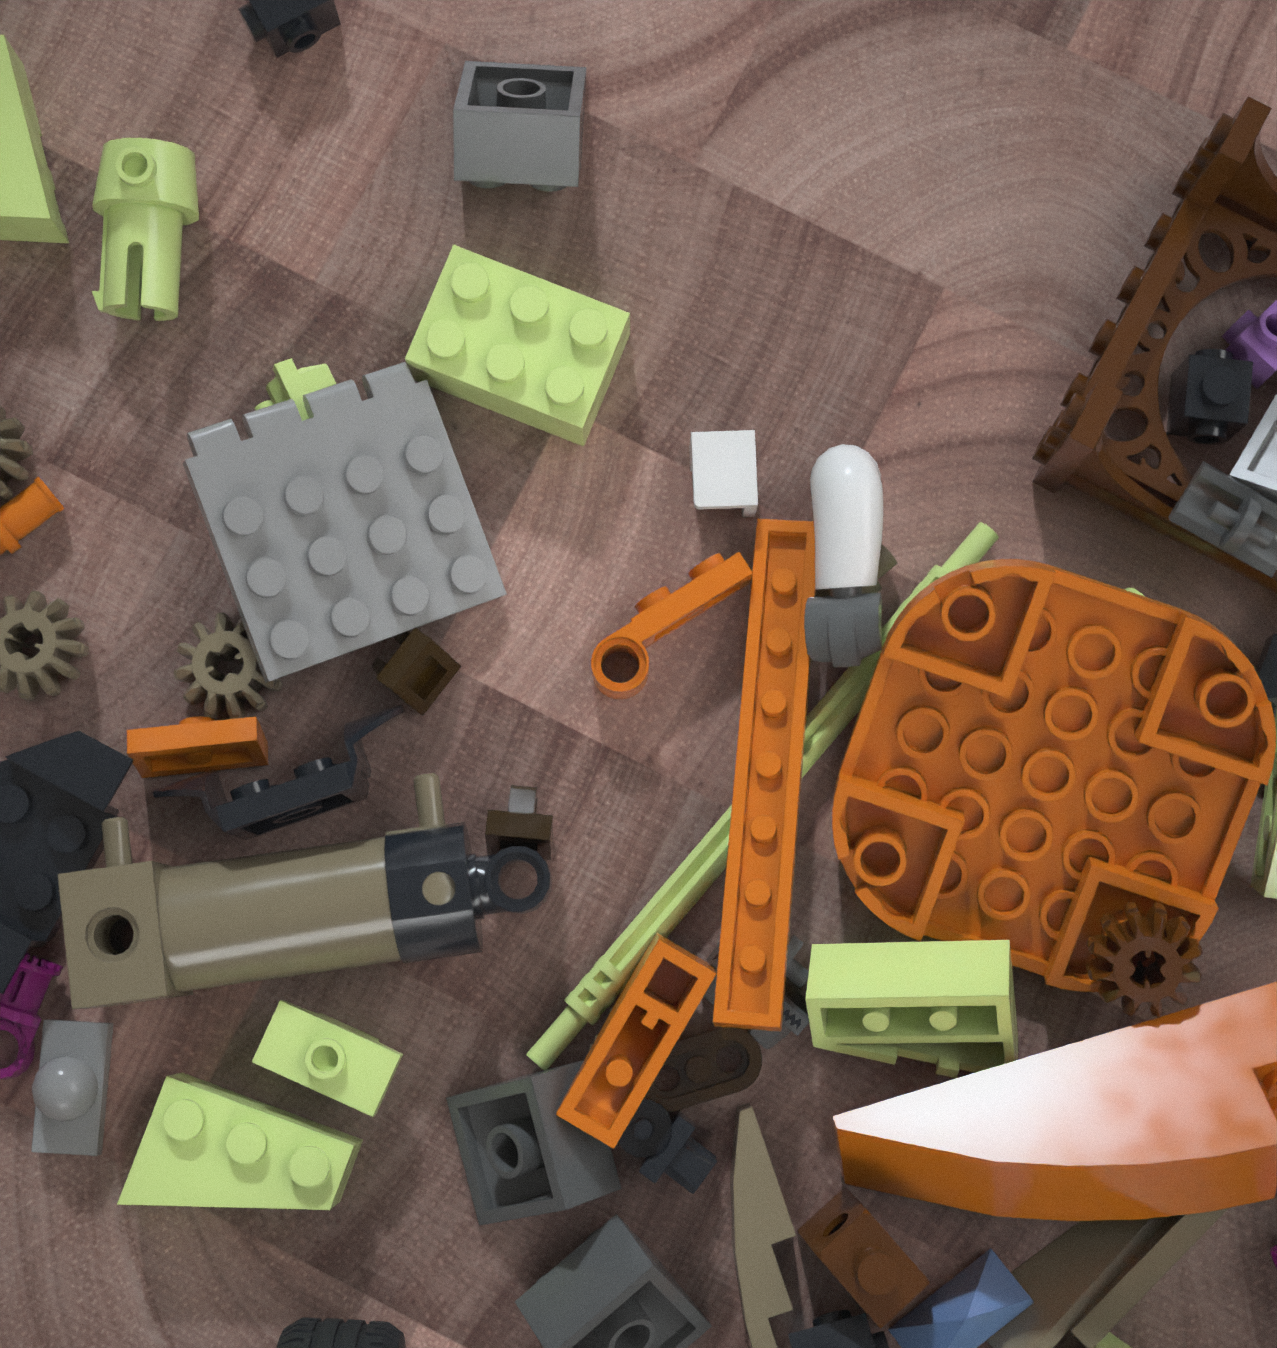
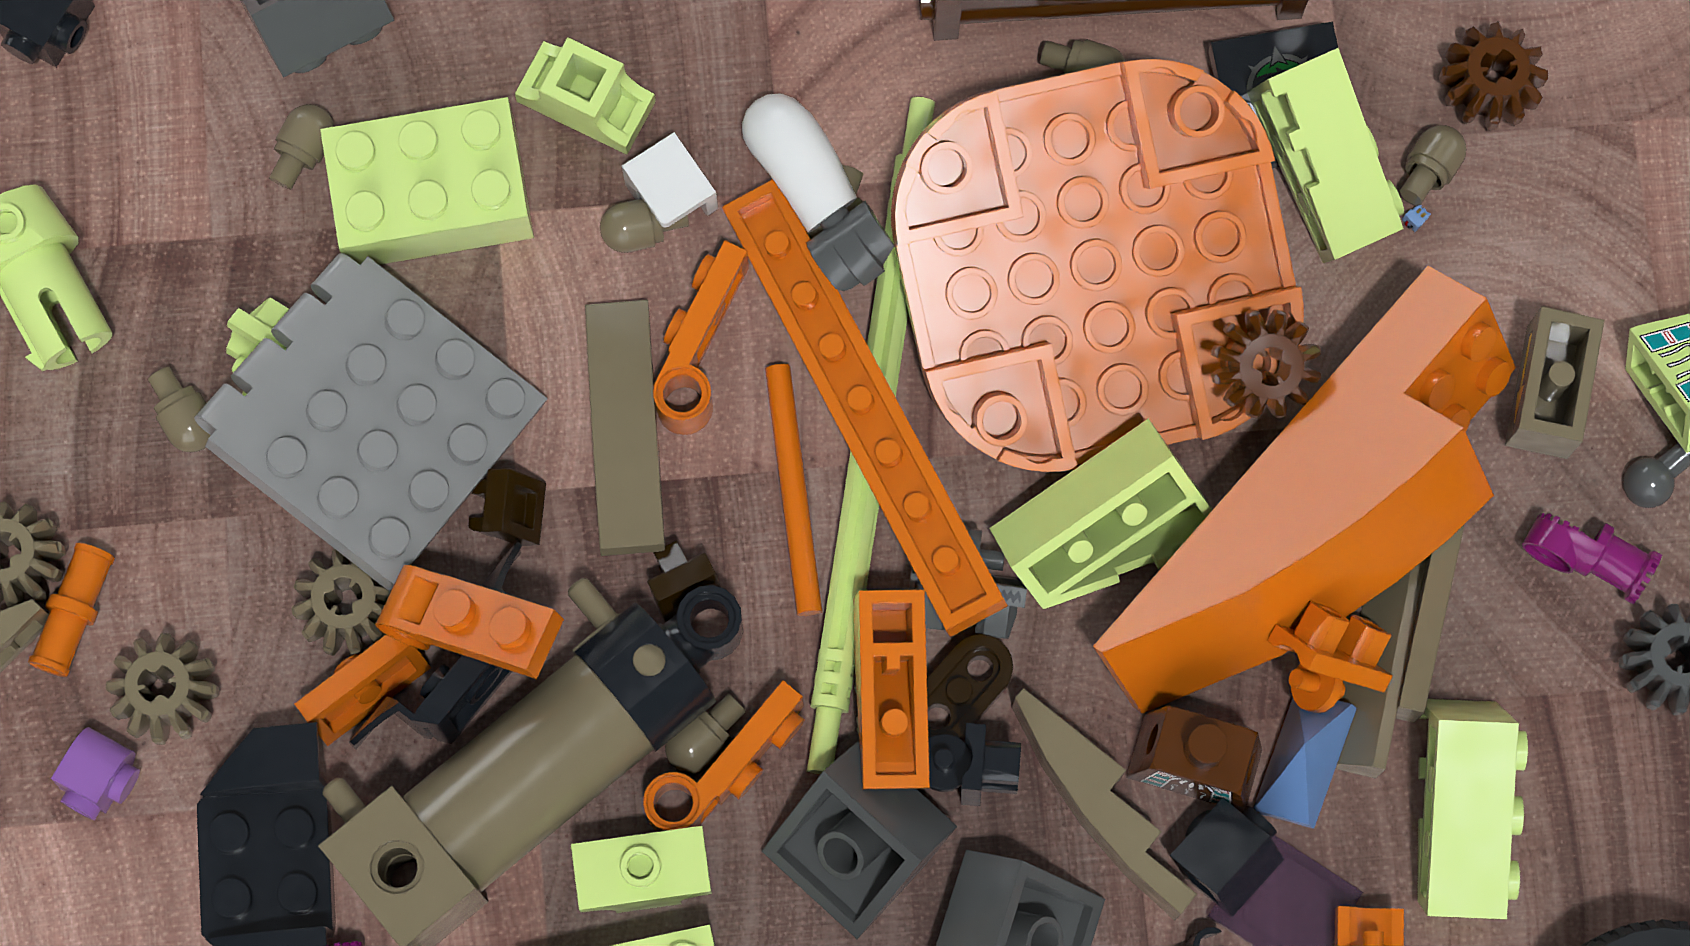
camera: 30 degrees left, 5 degrees down
none -> dark tan cylinder [148,367,211,453]
none -> dark tan cylinder [269,104,334,190]
none -> orange plate [375,565,564,679]
none -> yellowish green brick [515,37,656,155]
none -> dark tan slope [585,300,665,556]
none -> dark tan cylinder [600,198,689,253]
none -> orange plate [643,681,805,832]
none -> dark tan cylinder [665,694,746,774]
none -> orange bar [765,364,822,616]
none -> dark tan cylinder [1040,39,1126,74]
none -> orange hips [1267,601,1393,713]

